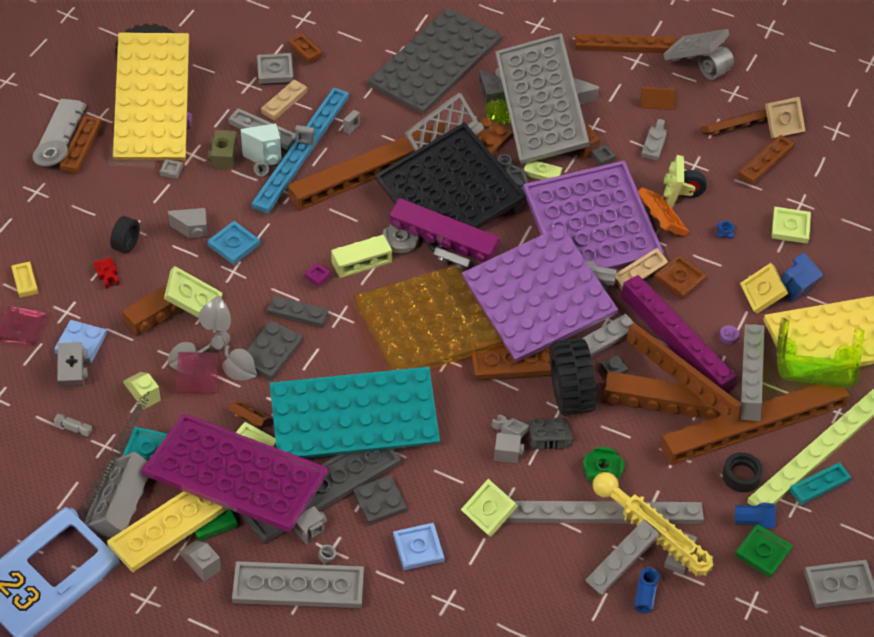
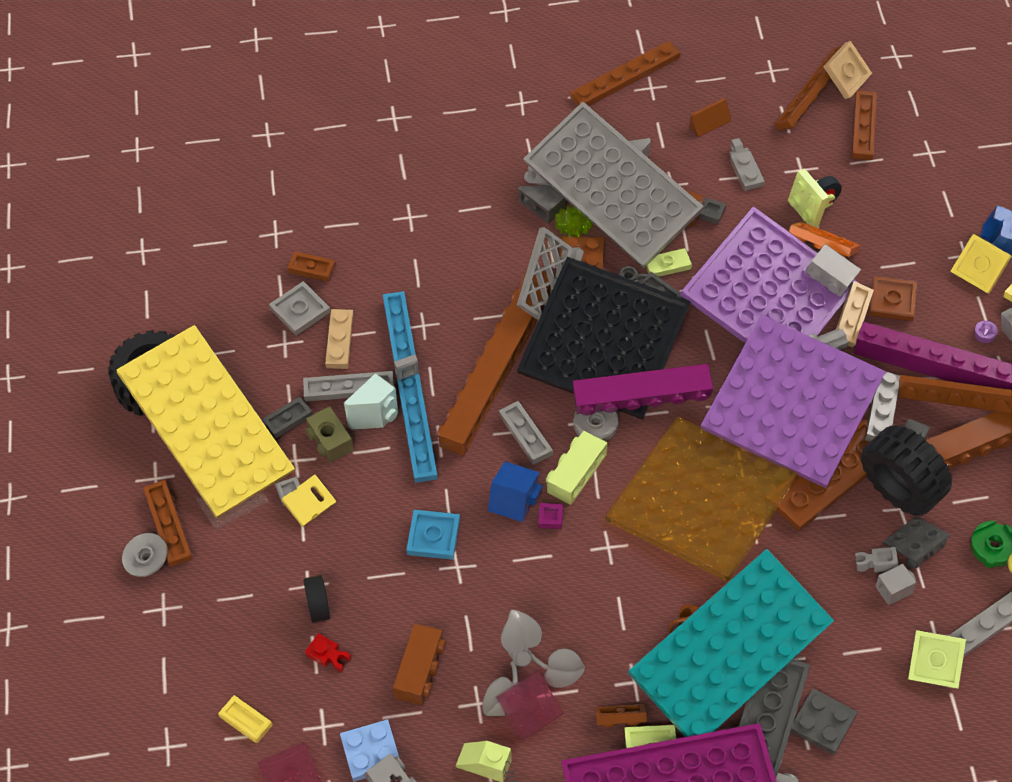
camera: 30 degrees left, 5 degrees up
light grey windscreen [38,99,87,147] -> none
yellowish green plate [164,266,222,318] -> none
light grey slope [168,208,208,238] -> none
dark grey plate [246,321,303,381] -> none
light grey hinge [253,161,269,177] -> none
dark grey plate [268,296,329,328] -> none
light grey tile [343,110,360,135] -> none
dark grey plate [368,7,502,115] -> none
light blue plate [393,523,445,571] -> none
piece [434,247,474,271] -> none
light grey plate [663,29,730,61] -> none
light grey piece [698,46,734,80] -> none
blue plate [716,221,735,238] -> none
yellowish green plate [771,207,811,244] -> none
none -> dark grey plate [262,396,313,439]
none -> light yellow piece [281,475,336,527]
none -> blue plate [488,461,543,522]
none -> light grey plate [499,401,553,465]
none -> brick [805,244,861,297]

